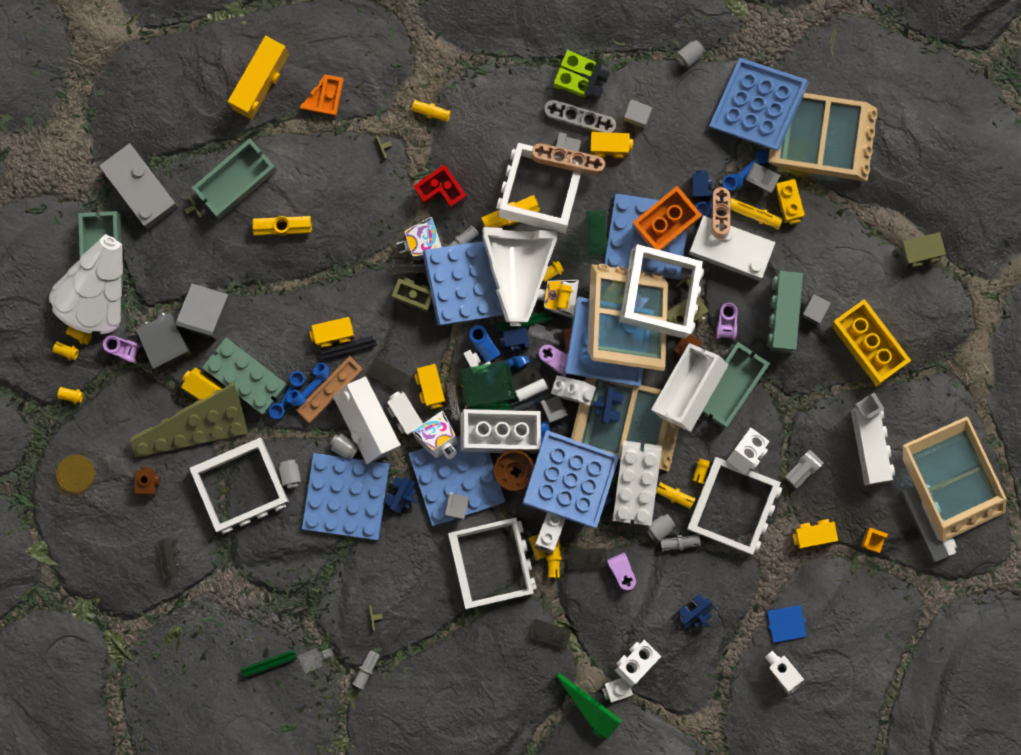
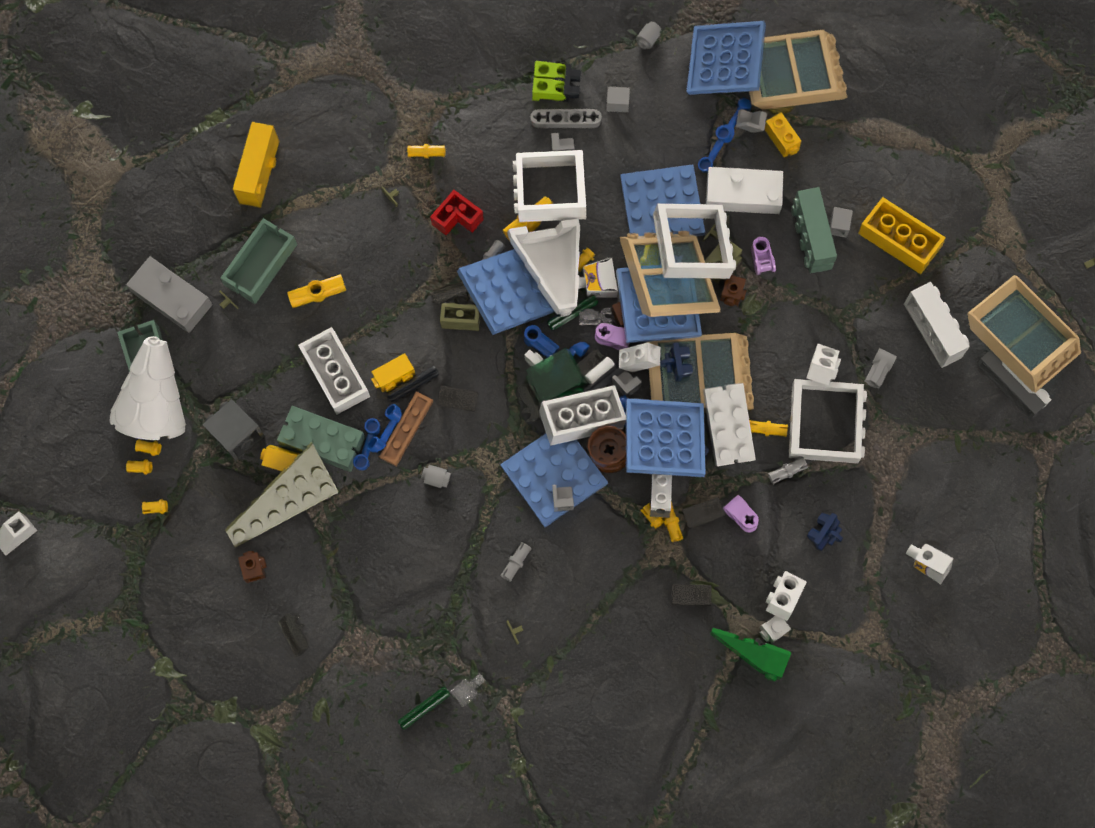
camera: 20 degrees left, 10 degrees down
clear yellow tile [56,454,95,493] -> none
lavender piece [103,336,142,363] -> none
slope [175,282,230,340] -> none
white window [190,438,289,534] -> none
light grey brick [279,460,301,489] -> none
orange wing [300,75,344,116] -> none
medium blue plate [302,453,390,540] -> none
white brick [333,377,400,464] -> none
light grey axle [352,651,380,689] -> none
dark blue hips [384,477,418,514] -> none
white brick [387,391,423,436] -> none
torso [396,217,442,259] -> none
torso [412,411,458,459] -> none
yellow brick [415,364,446,409] -> none
white window [448,518,537,609] -> none
dark blue brick [500,328,529,351] -> none
medium nougat beam [531,143,605,176] -> none
yellow pin [556,284,573,309] -> none
clear green panel [585,210,607,256] -> none
yellow brick [590,132,633,159] -> none
orange brick [632,186,702,251] -> none
light grey brick [646,514,676,541] -> none
white piece [651,343,728,432] -> none
dark blue brick [691,170,712,199] -> none
yellow pin [692,458,711,484] -> none
sand green piece [702,342,770,429] -> none
medium nougat beam [712,187,730,239] -> none
yellow pin [730,197,783,230] -> none
blue piece [767,605,807,643] -> none
yellow brick [792,519,838,549] -> none
light grey panel [855,393,884,421] -> none
light orange panel [861,528,888,553] -> none
olive brick [900,232,946,268] -> none
none -> white brick [298,327,370,415]
none -> light grey pin [501,542,531,582]

